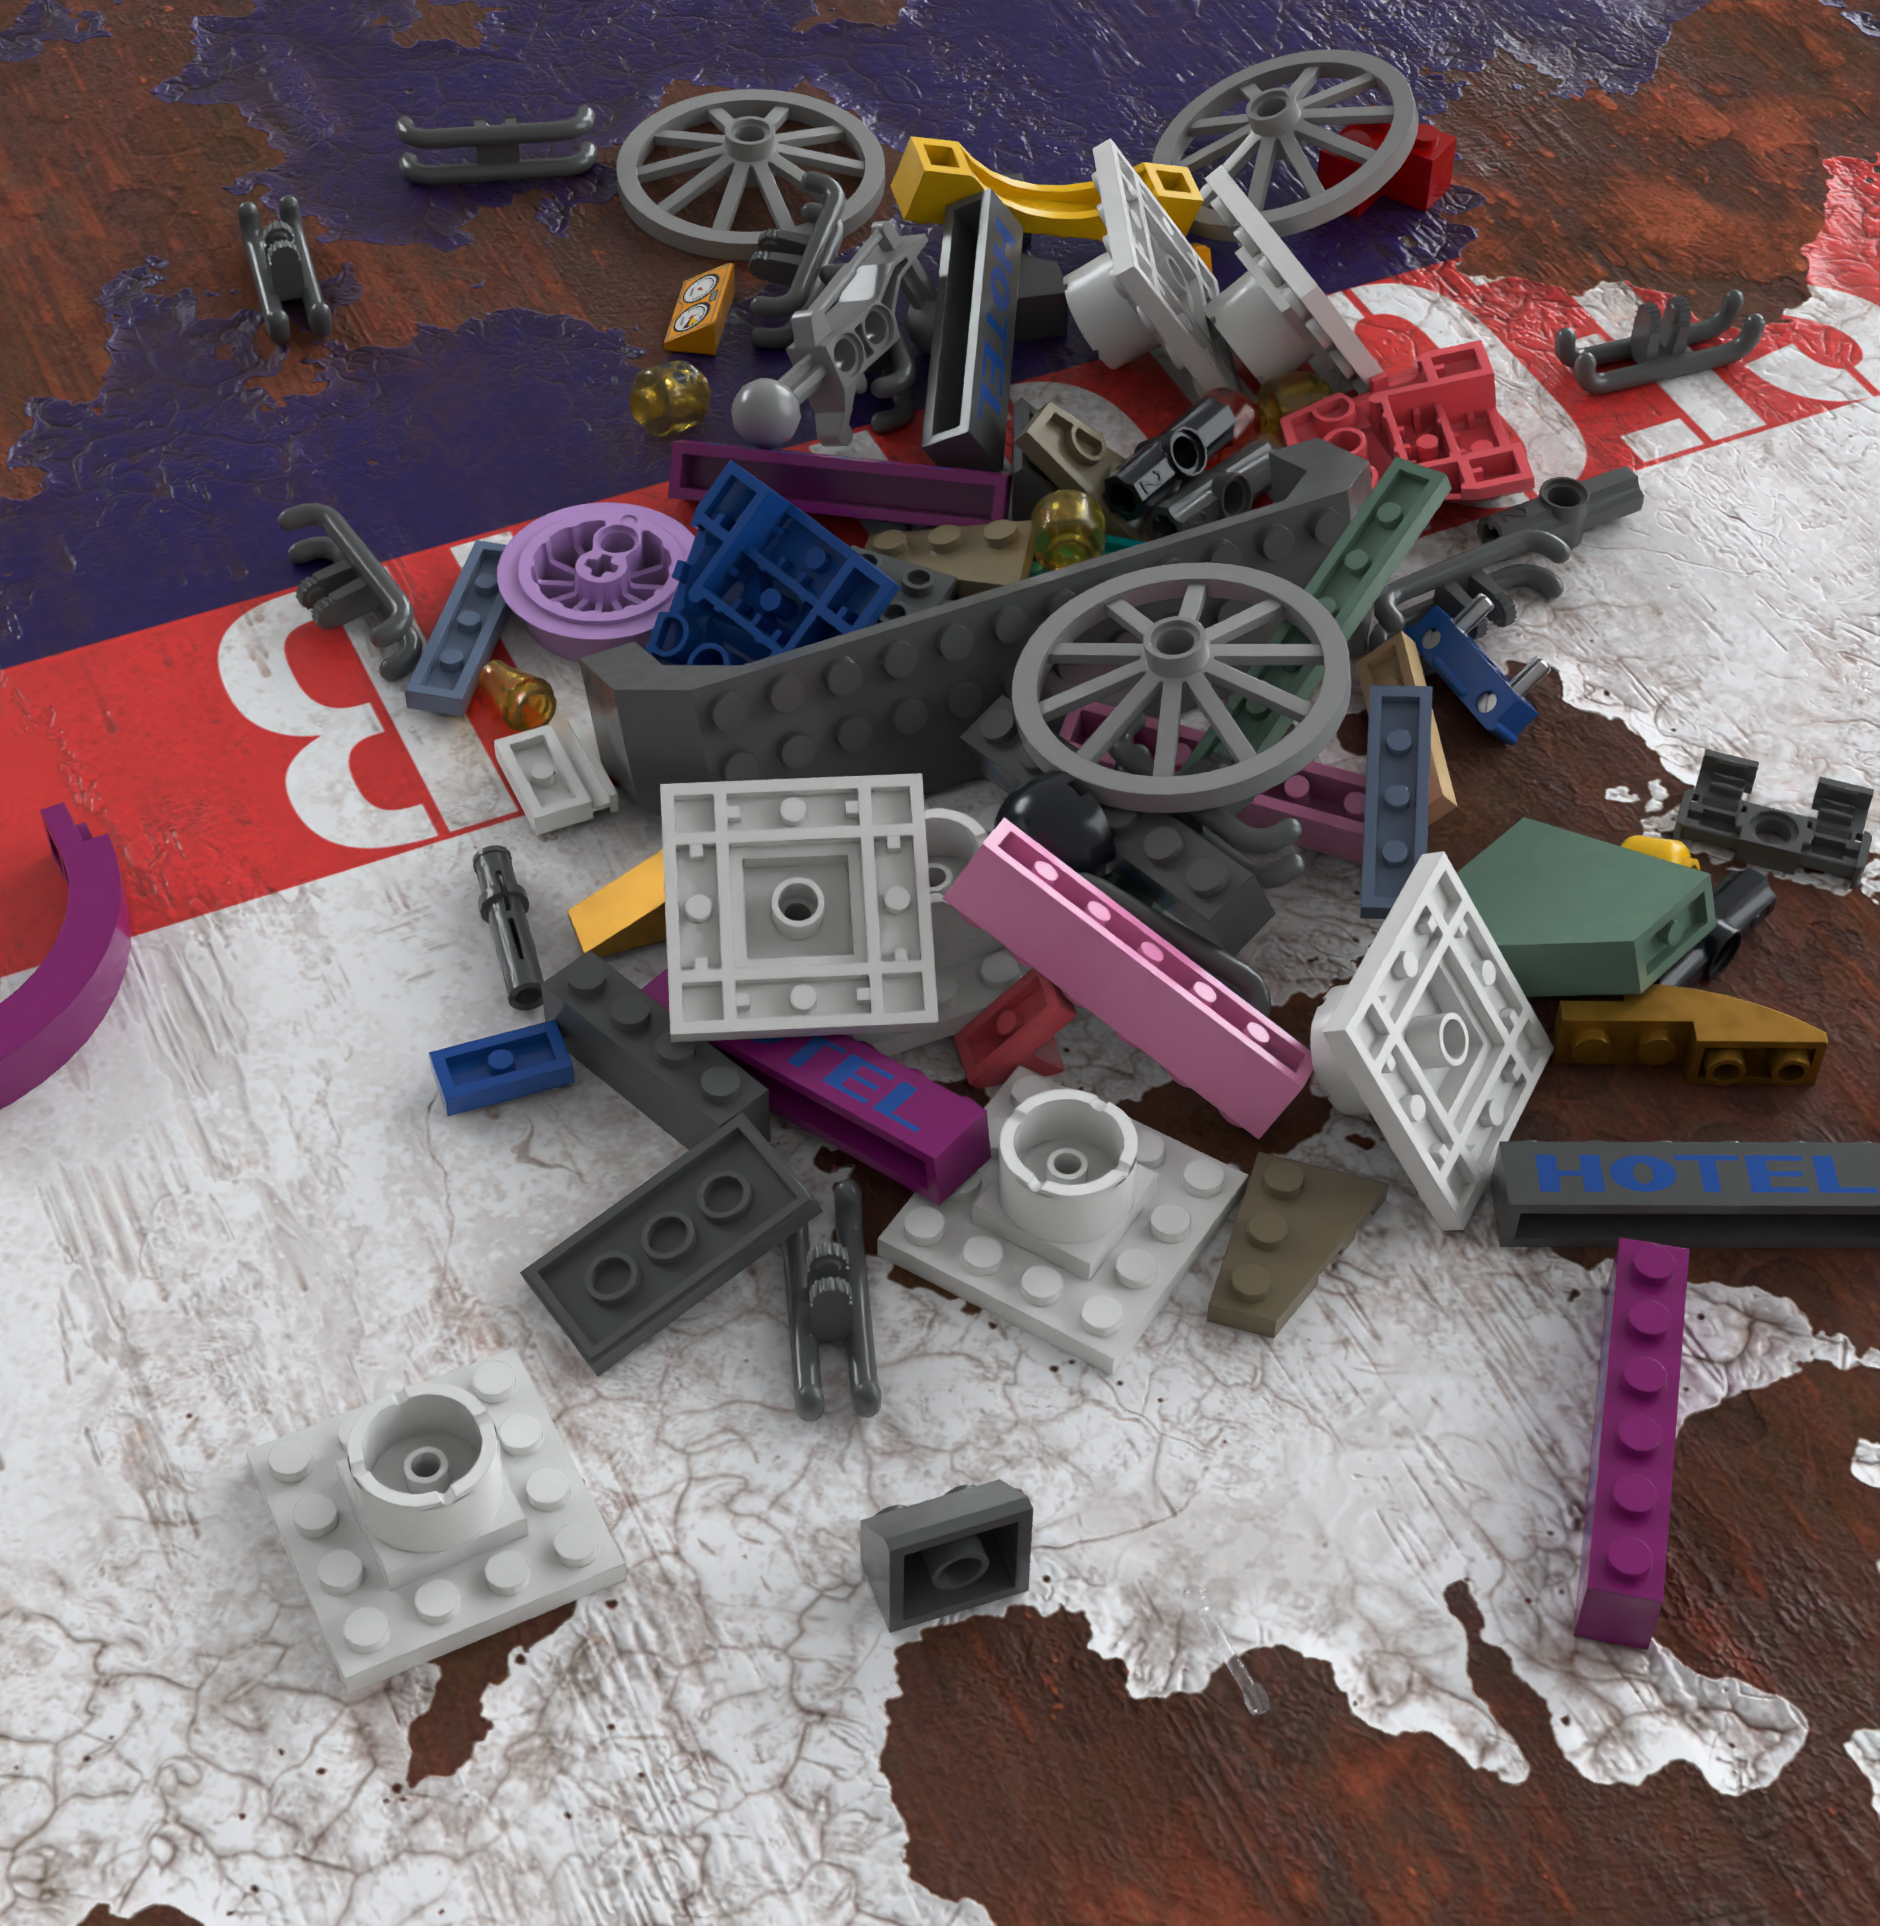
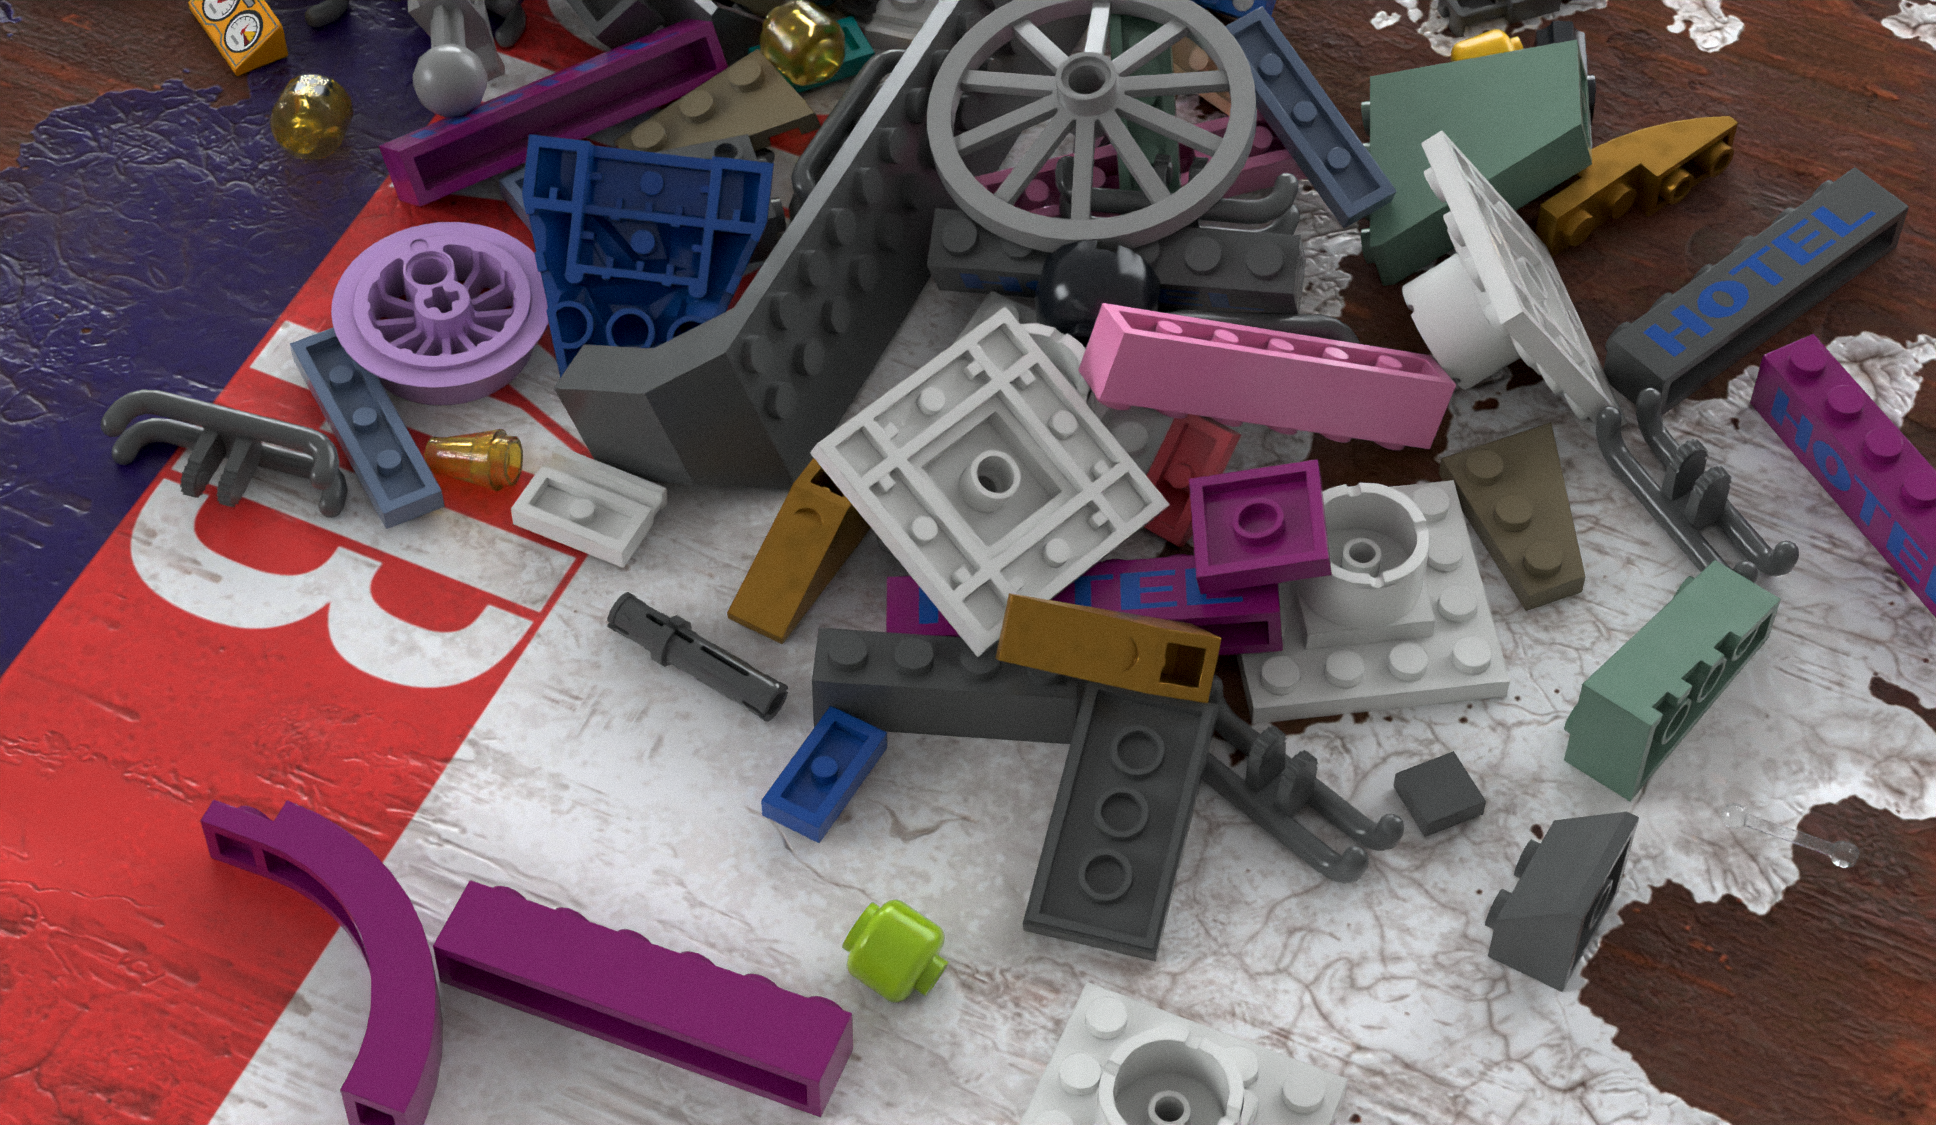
camera: 40 degrees left, 5 degrees up
none -> magenta brick [433,880,853,1117]
none -> lime head [842,899,949,1003]
none -> pearl gold slope [995,593,1222,703]
none -> magenta plate [1189,459,1332,594]
none -> dark grey tile [1393,751,1486,837]
none -> sand green wedge [1564,560,1781,802]
none -> dark grey piece [1596,387,1799,583]

